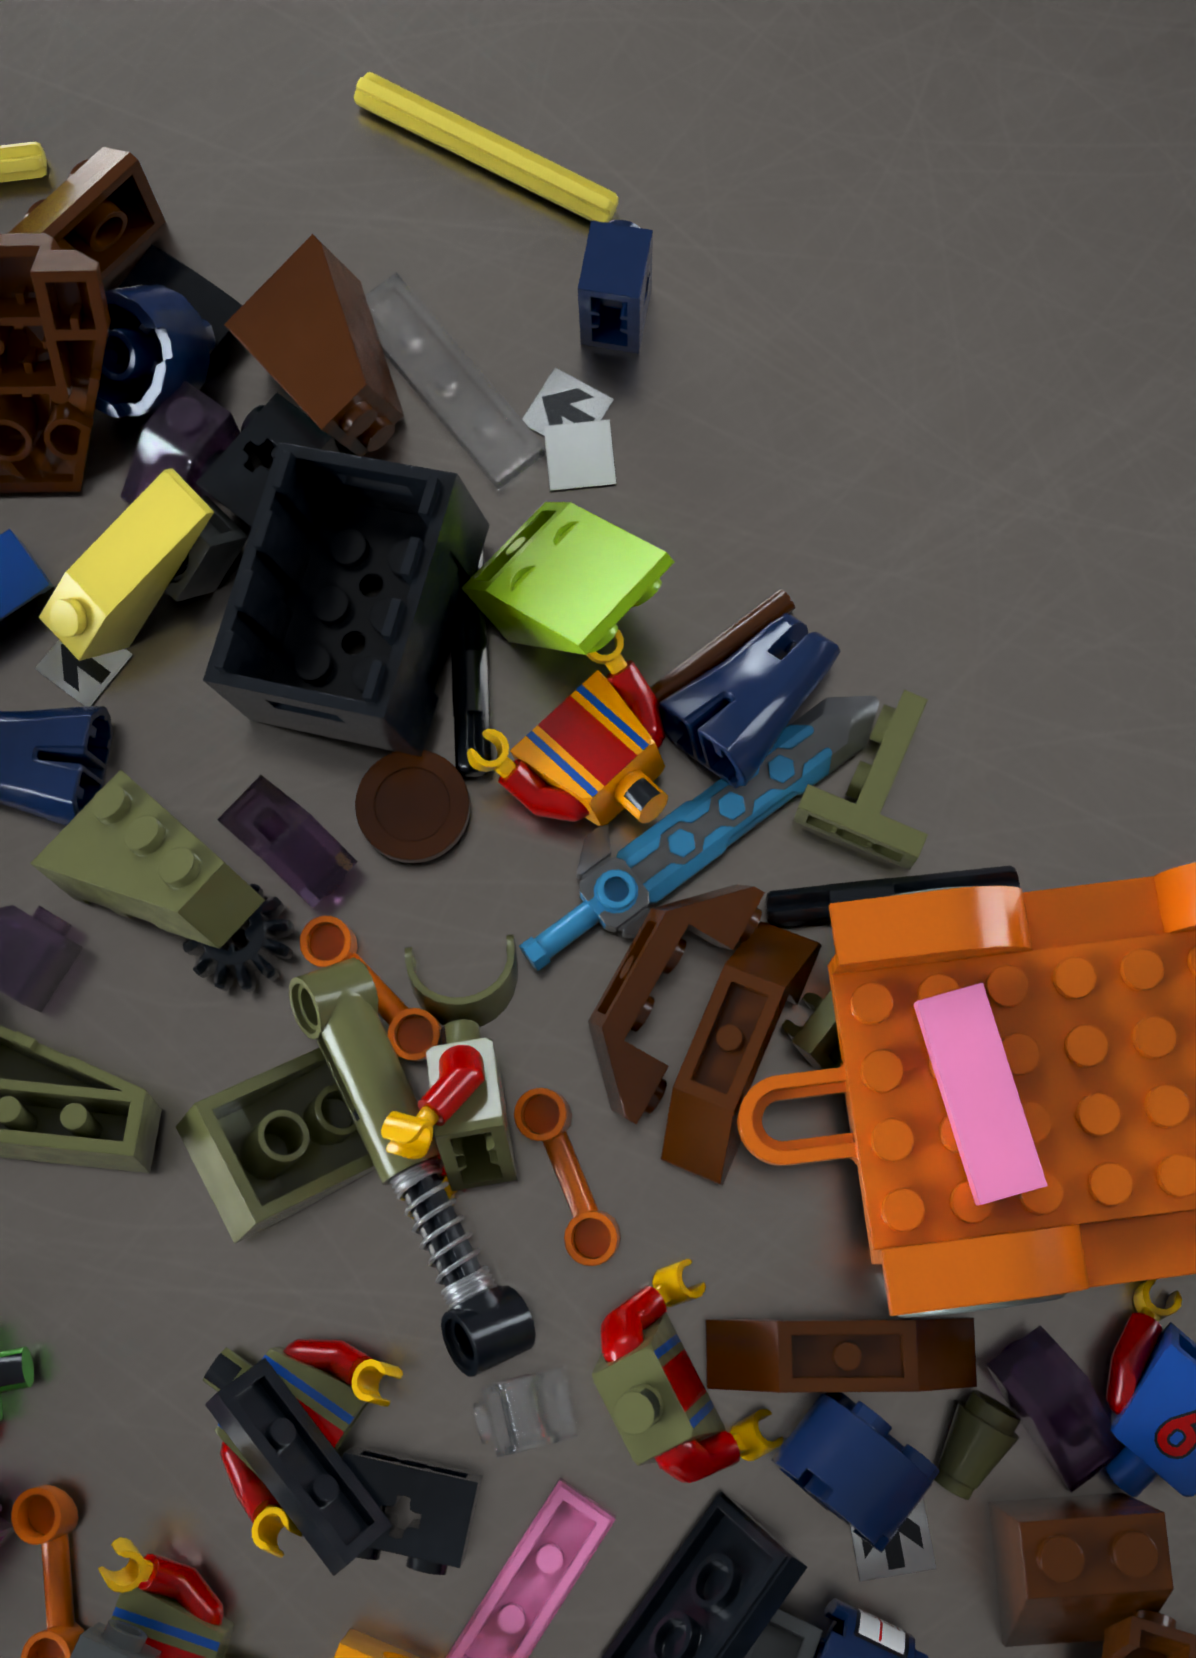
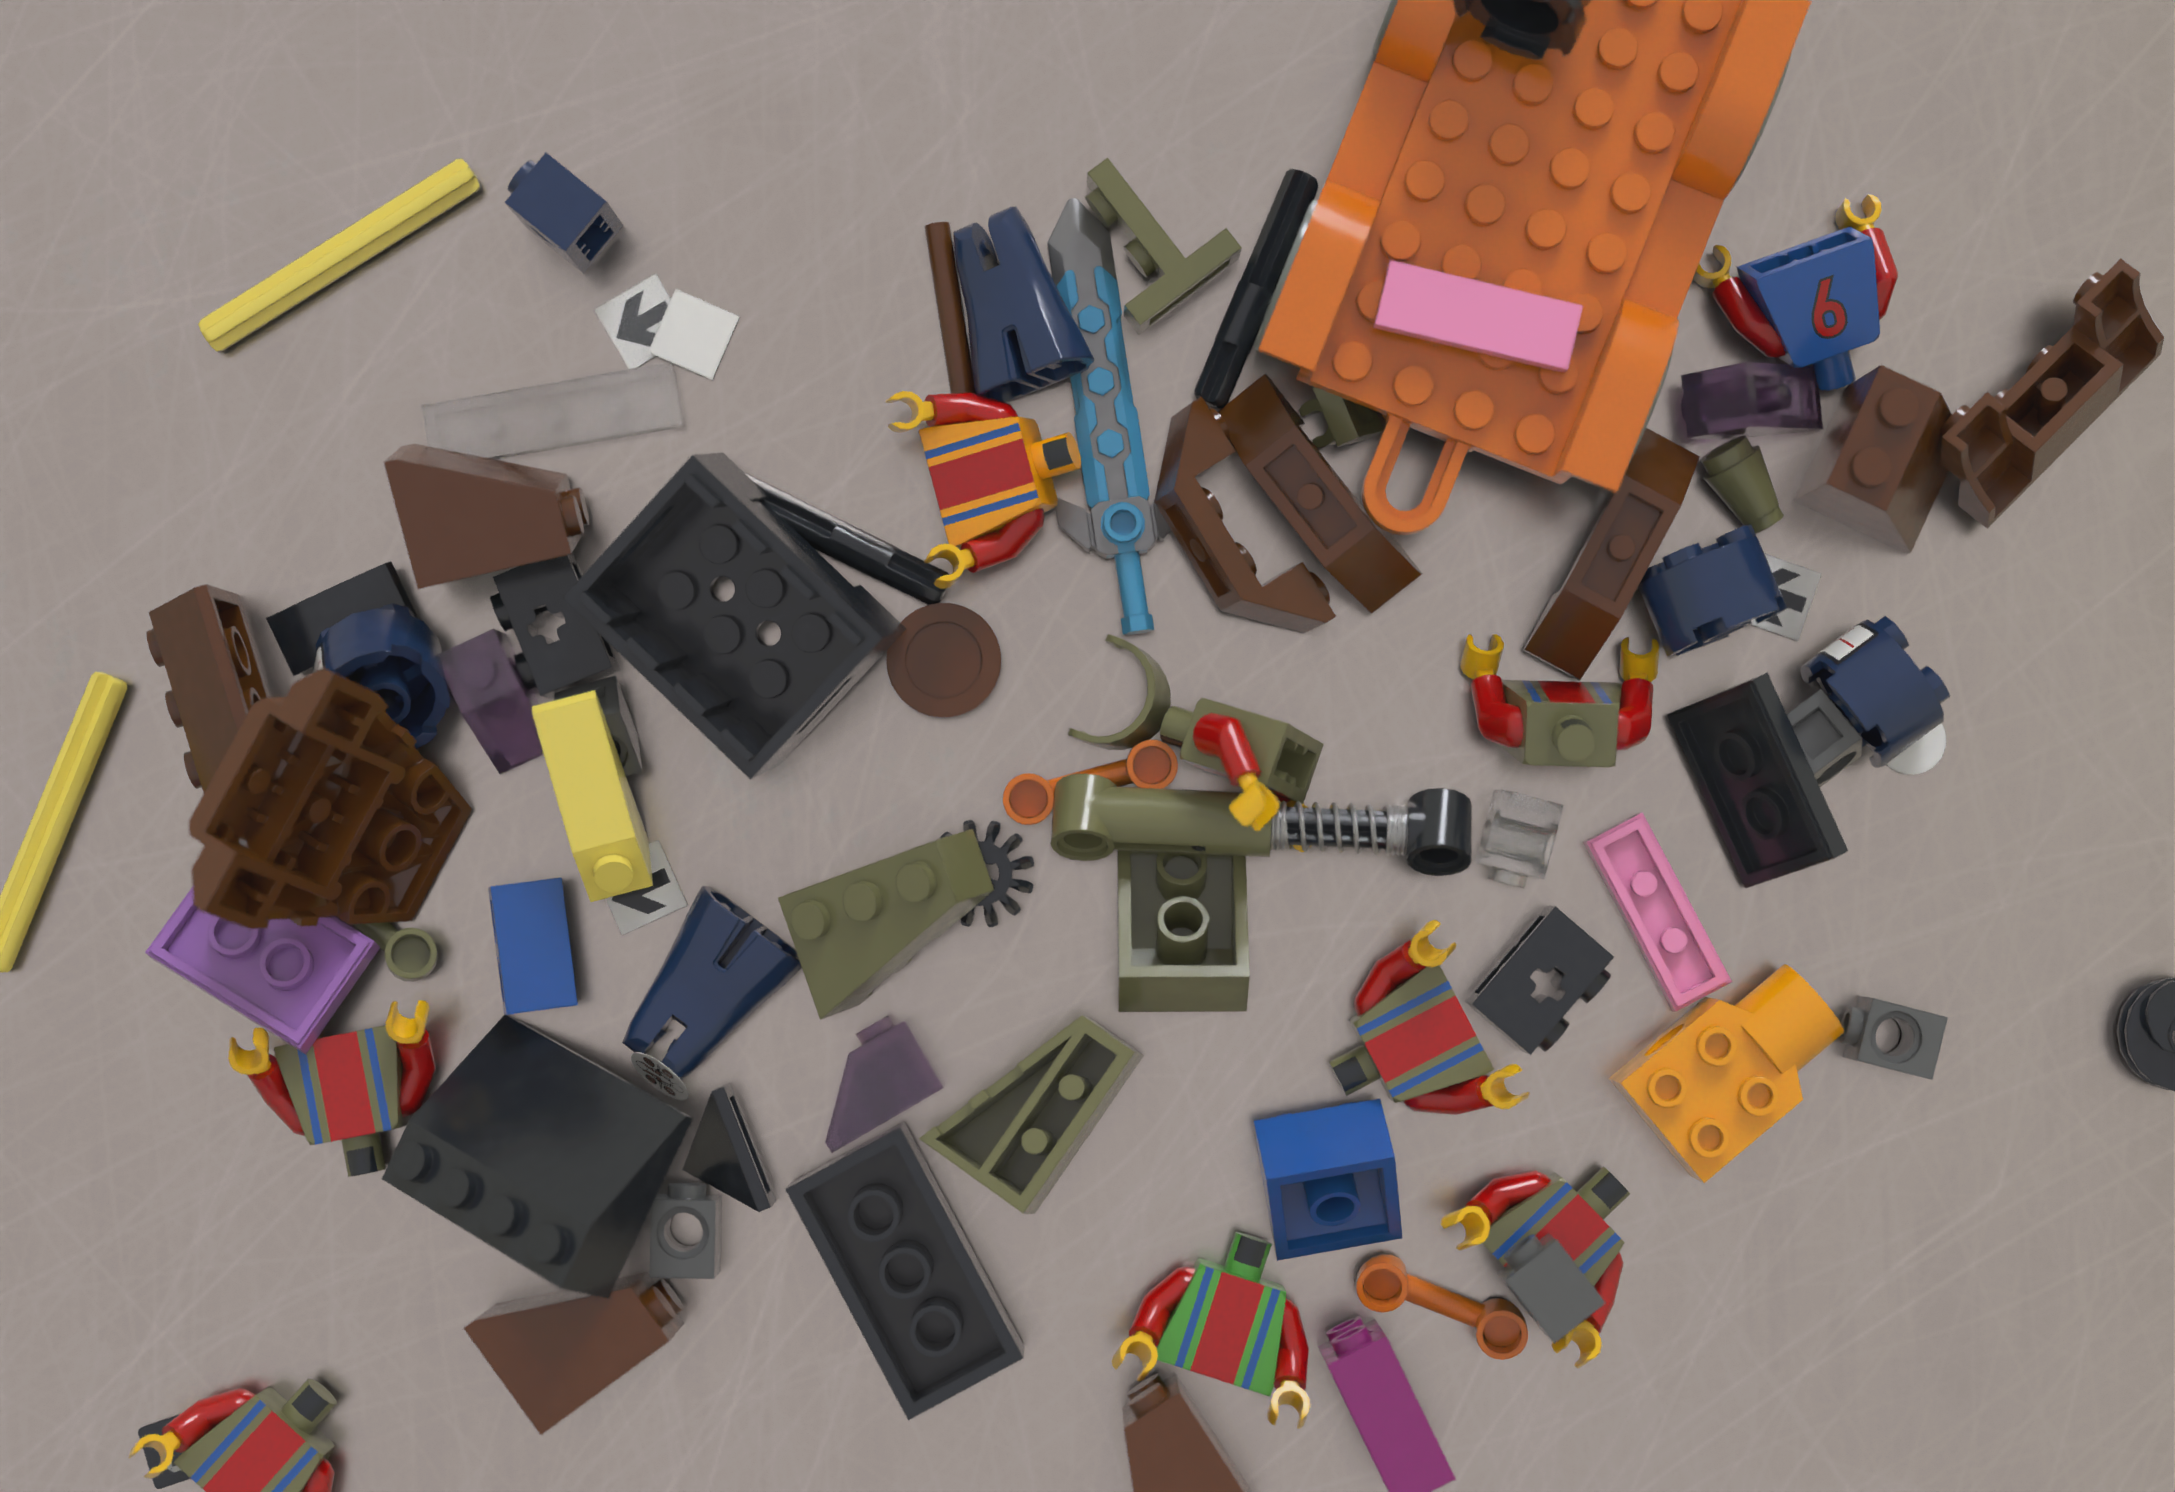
camera: 70 degrees left, 10 degrees up
black plate [205,1358,393,1576] -> none
clear purple slope [217,775,358,908] -> none
lime slope [462,502,674,655] -> none
orange bar [514,1088,621,1266] -> none
none -> blue slope [1254,1098,1403,1261]

